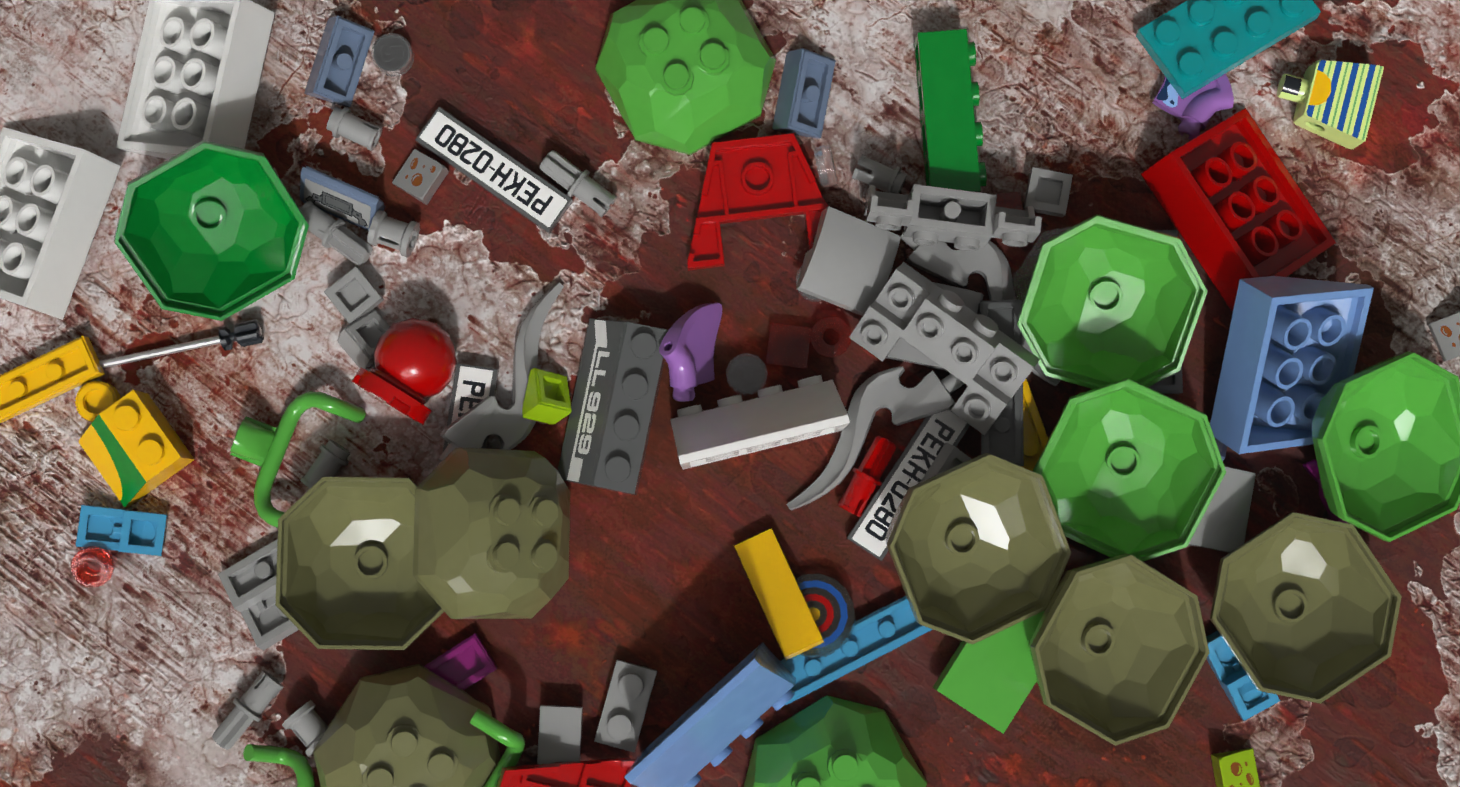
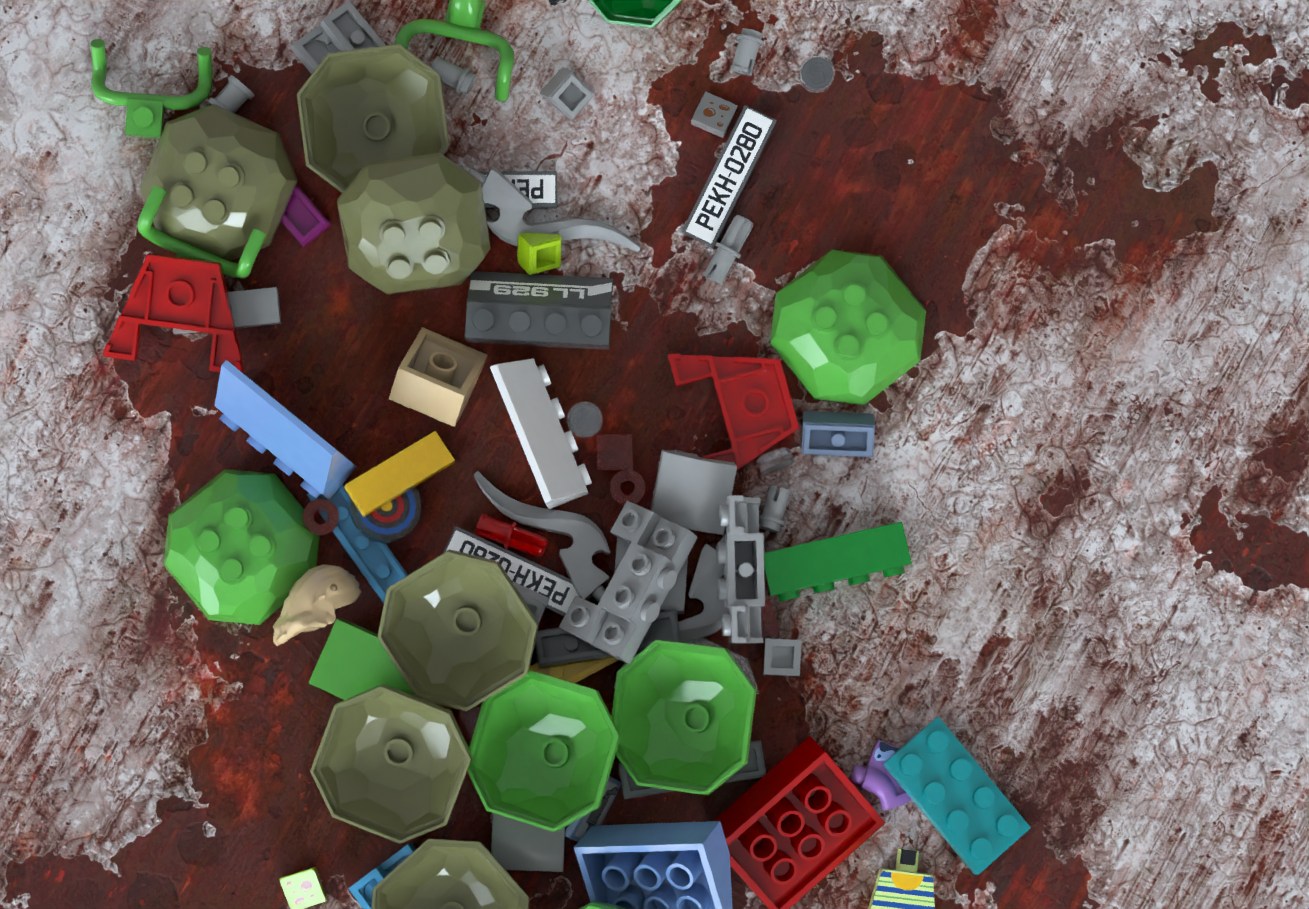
camera: 85 degrees right, 0 degrees up
light grey axle [212,670,284,750] -> none
slope [300,166,386,231] -> none
light grey axle [300,201,373,266] -> none
sand blue slope [304,16,375,107] -> none
light grey plate [324,266,384,324] -> none
red tile [352,318,457,425] -> none
light grey bush [367,210,420,257] -> none
light grey plate [594,659,657,753] -> none
medium lavender arm [659,303,722,402] -> none
none -> tan piece [273,564,362,646]
none -> clear red plate [303,499,339,535]
none -> tan slope [389,327,488,427]

